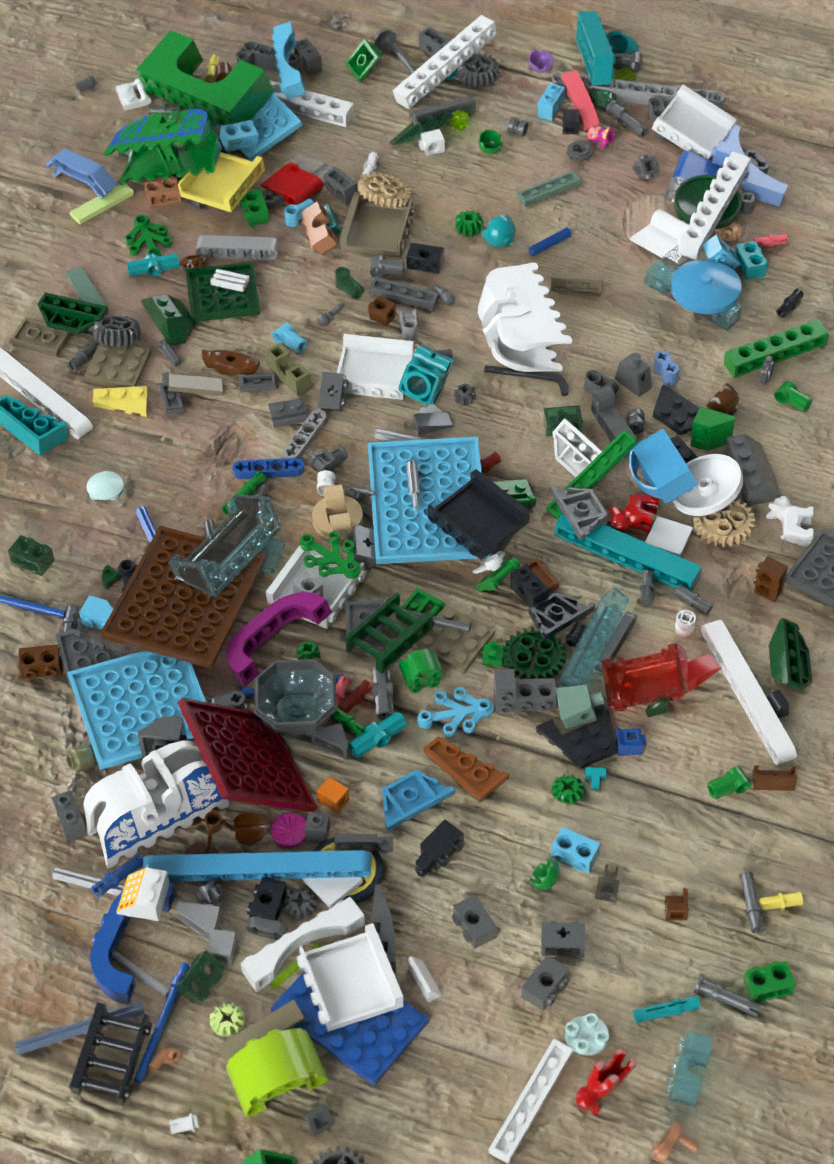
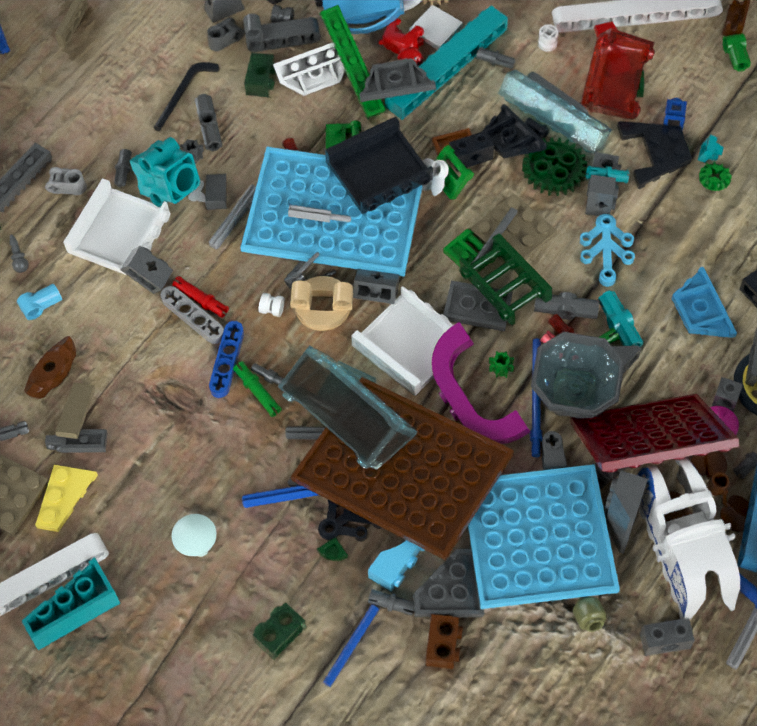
camera: 75 degrees left, 10 degrees up
dark grey tile [240,373,276,393] -> none
olive arch [265,343,312,396] -> none
dark grey plate [268,398,308,428] -> none
light grey brick [293,572,324,597] -> none
green plant [300,531,361,579] -> none
dark grey connector [309,444,348,472] -> none
orange panel [317,777,350,814] -> none
reddish brown brick [368,296,396,326] -> none
green brick [399,649,444,693] -> none
dark orange wing [423,736,509,802] -> none
dark grey bar [432,284,455,305] -> none
white animal [478,263,572,372] -> none
green tile [482,642,504,666] -> none
sand green torso [556,685,605,730] -> none
dark grey pin [675,584,713,615] -> none
none -> red pin [172,276,229,318]
none -> dark grey piece [195,93,222,152]
none -> teal pin [586,166,629,183]

